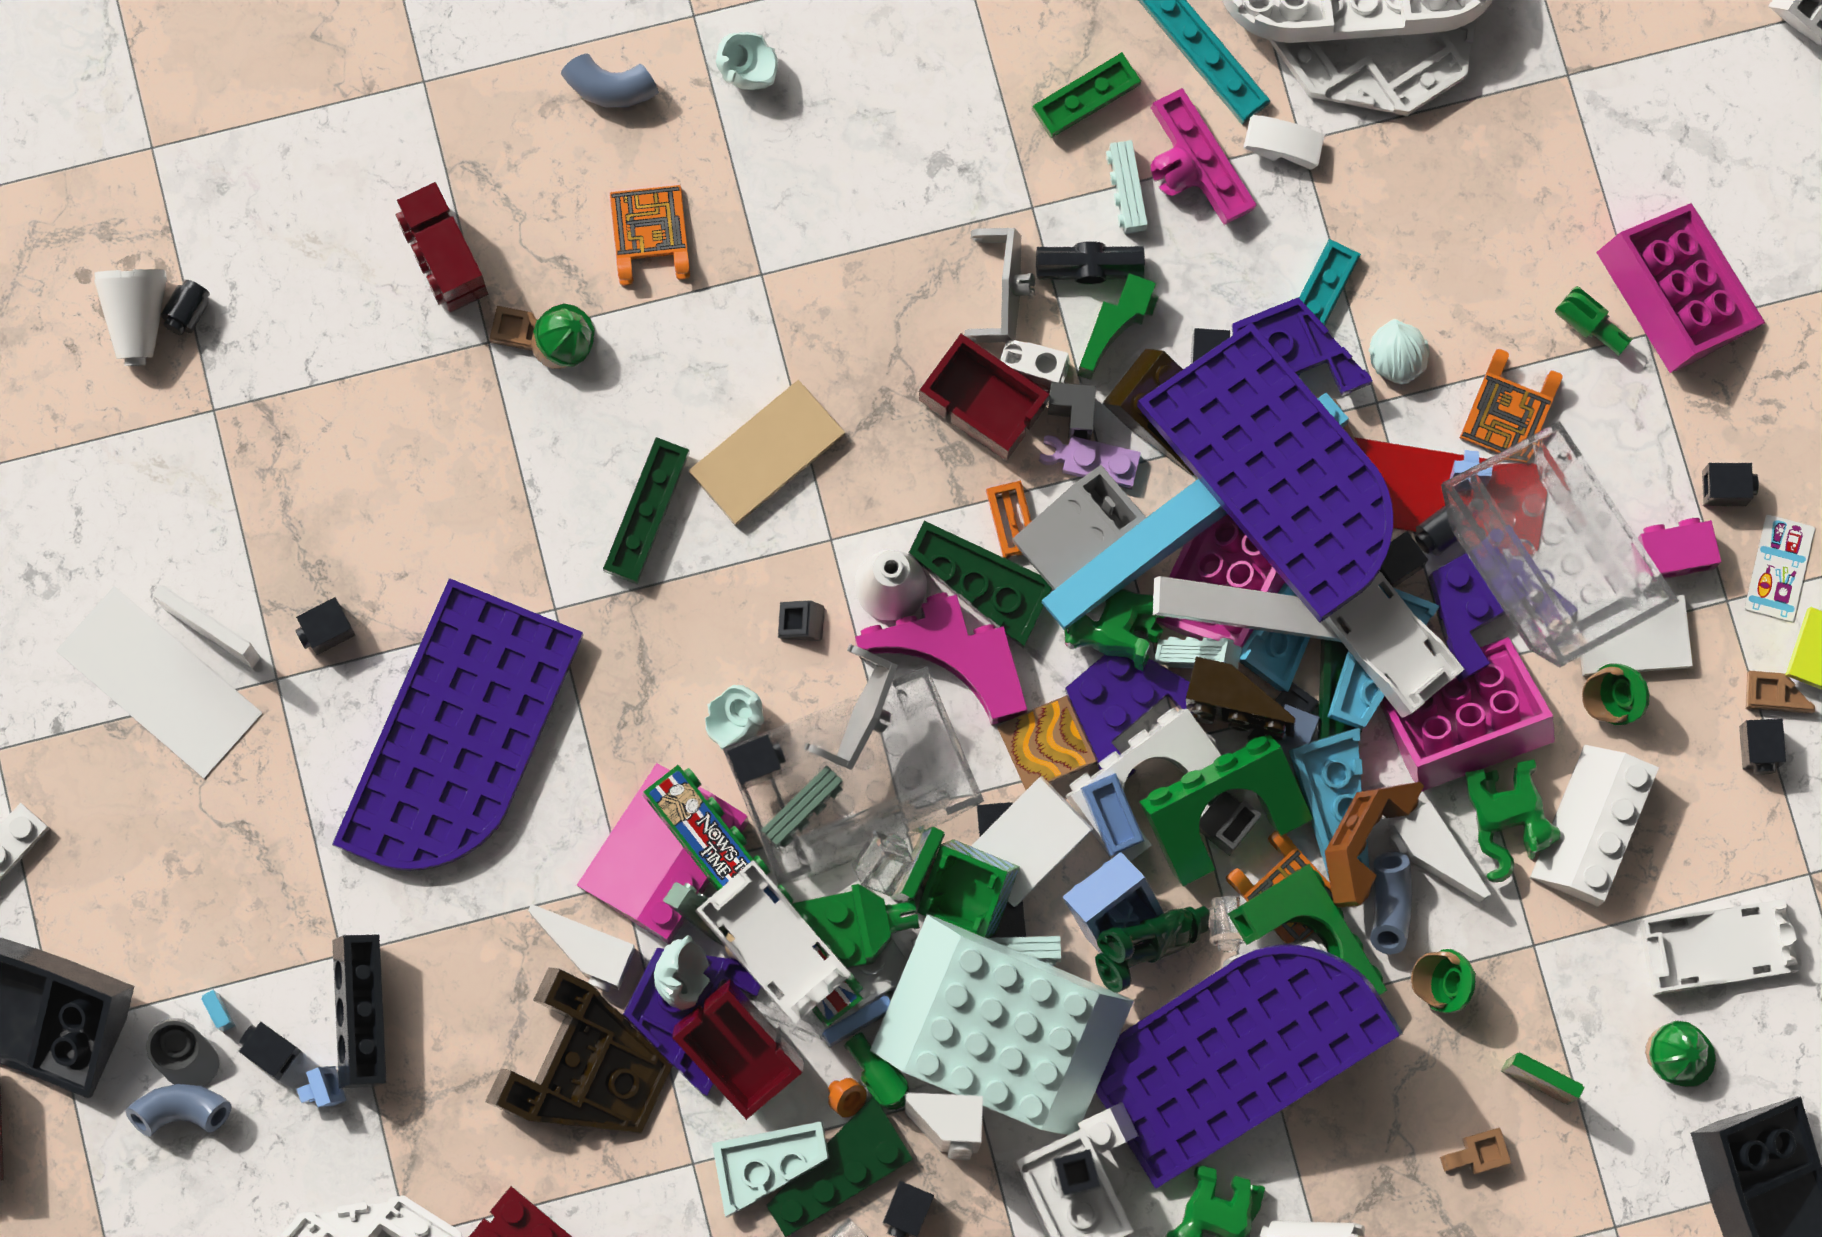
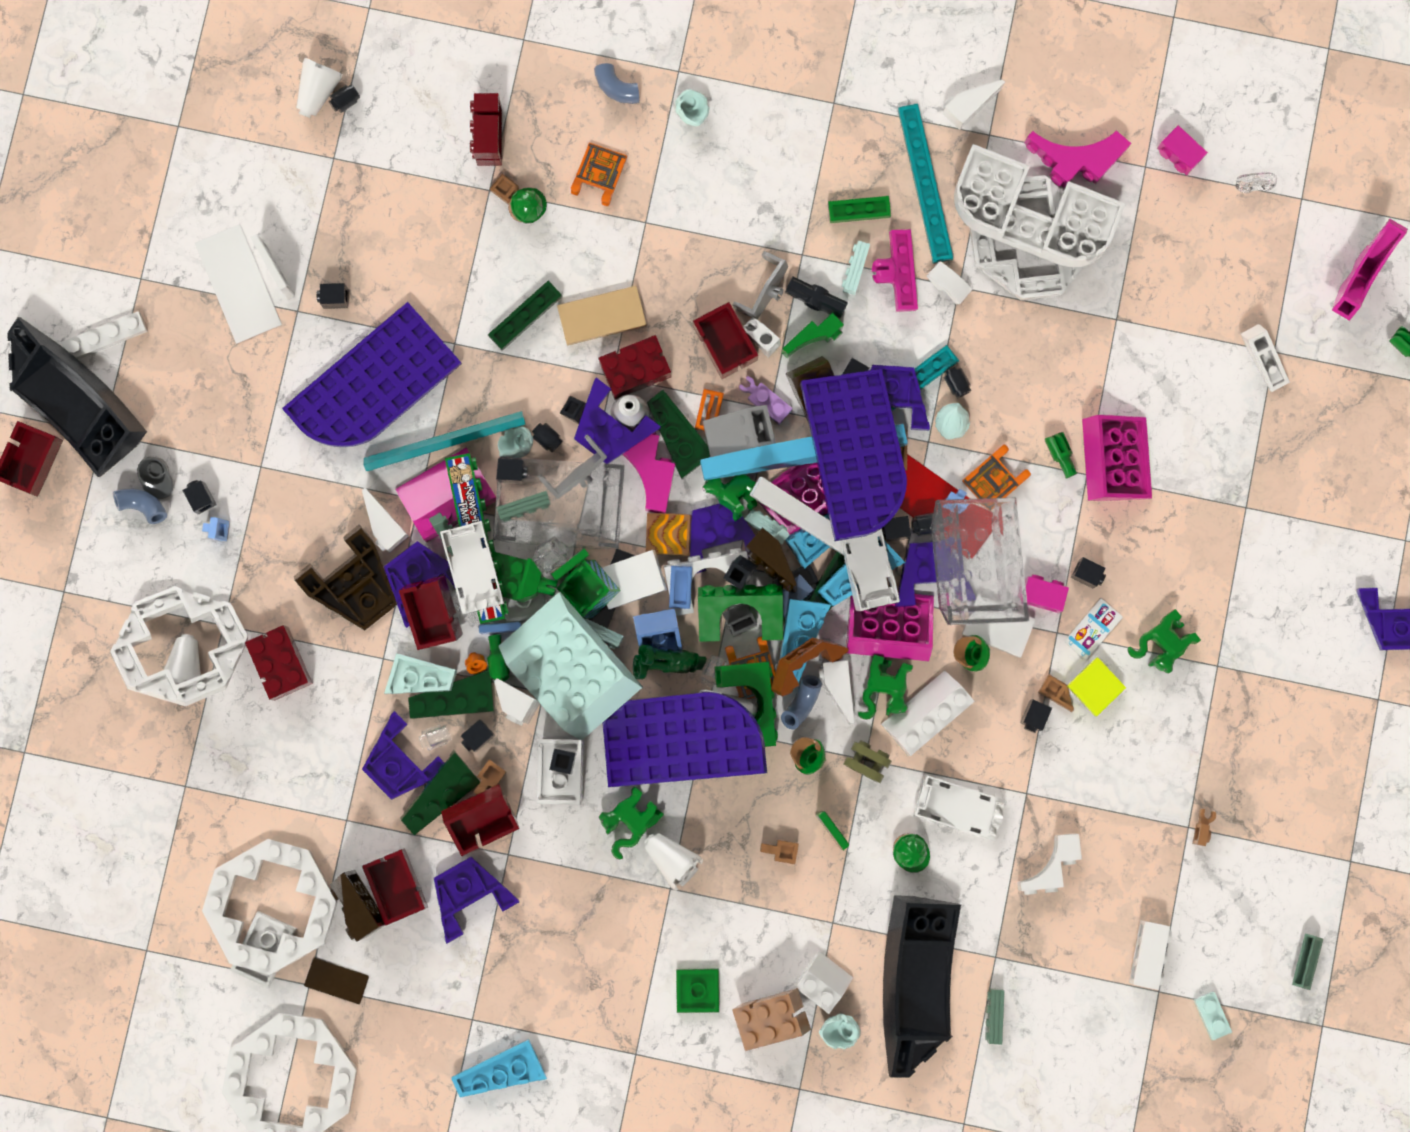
camera: 25 degrees right, 5 degrees up
medium azure tile [201,990,235,1032] -> none
black brick [332,934,386,1088] -> none
light aqua hair [654,935,710,1010] -> none
dark grey piece [1048,382,1096,440] -> none
white brick [1078,1102,1138,1156] -> none
none -> teal tile [363,411,525,471]
none -> black brick [532,423,563,453]
none -> dark purple wing [574,377,661,465]
none -> dark red piece [598,335,671,400]
none -> black brick [723,555,758,589]
none -> olive brick [843,740,892,784]
none -> black brick [944,366,972,399]

